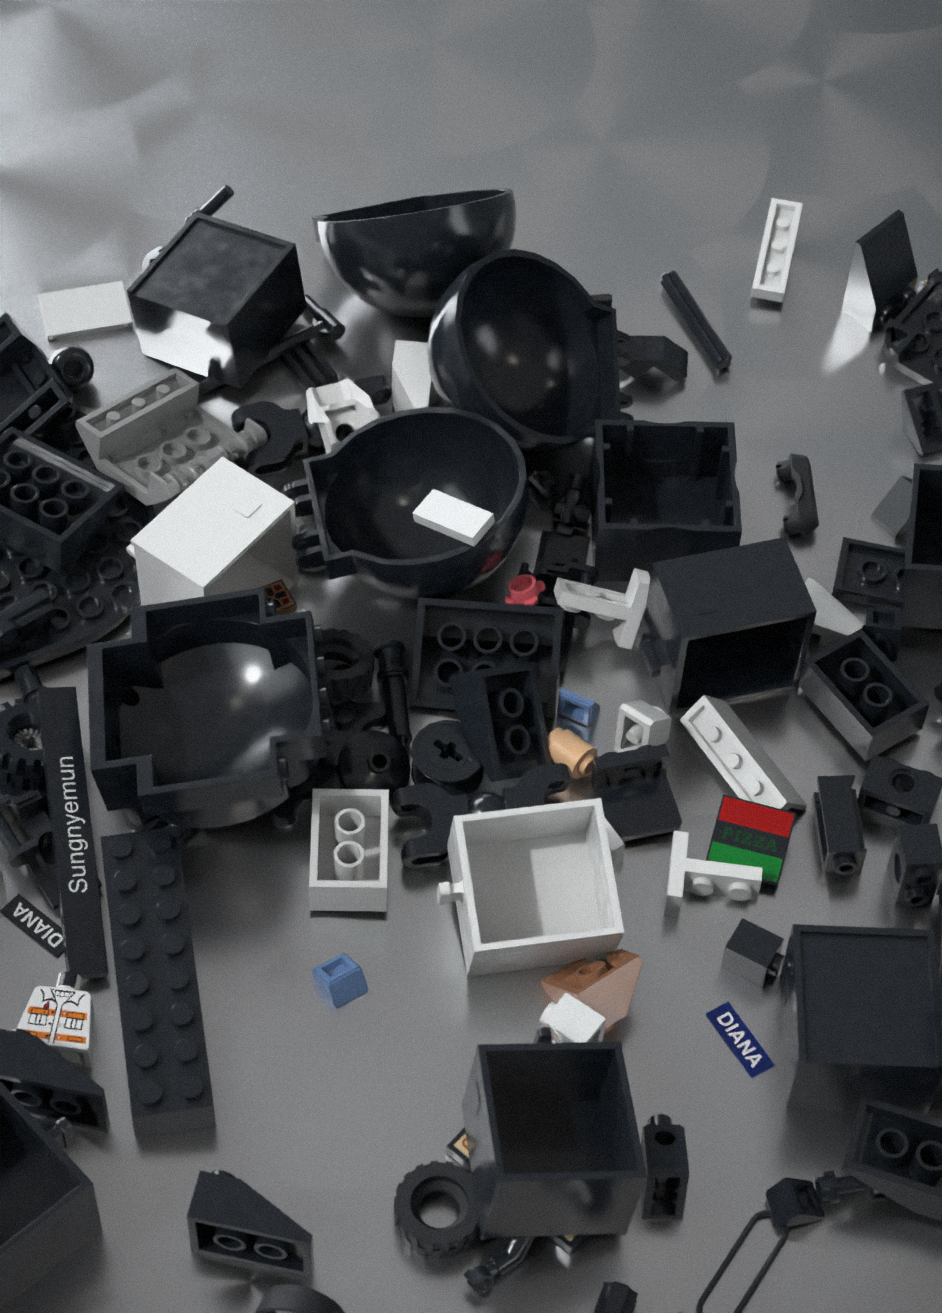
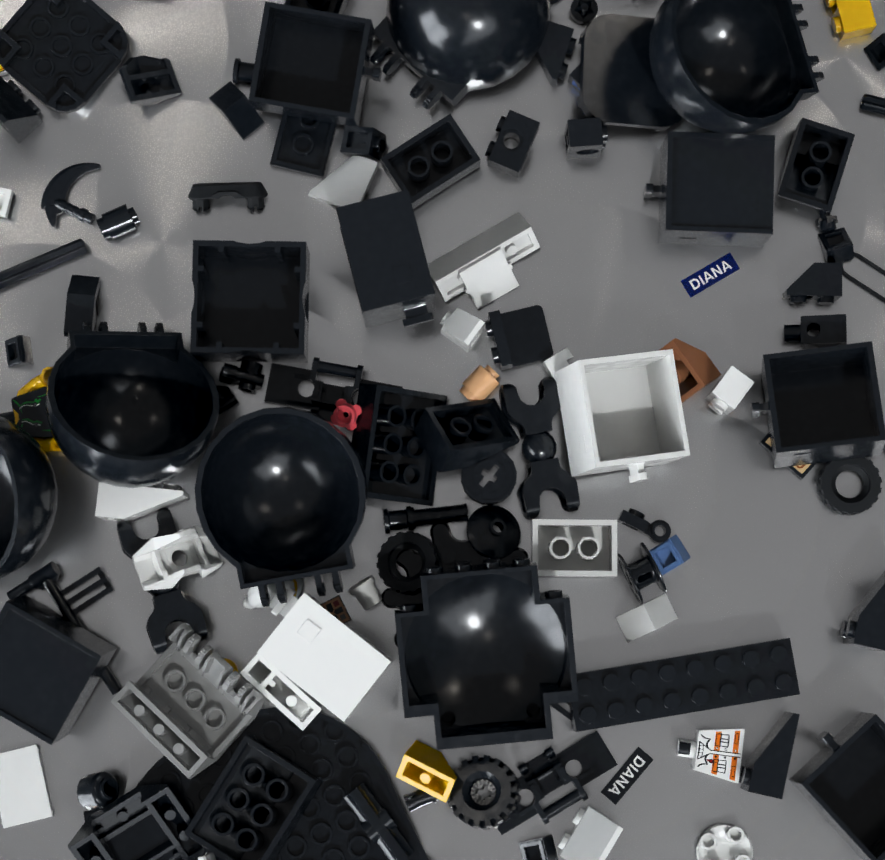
camera: 90 degrees left, 30 degrees up
black tile [36,687,109,979] -> none
white tile [413,489,495,547] -> none
white bracket [553,568,650,649] -> none
medium blue slope [557,688,600,726] -> none
white bracket [664,830,763,917] -> none
tile [706,794,797,887] -> none
black brick [721,918,785,987] -> none
black window [813,775,867,875] -> none
none -> black piece [41,163,101,227]
none -> black brick [96,204,140,240]
none -> yellow slope [396,740,457,803]
none -> white piece [458,247,519,309]
none -> white slope [615,593,678,643]
none -> black plate [617,508,671,543]
none -> black piece [617,542,667,605]
none -> black slope [782,263,842,305]

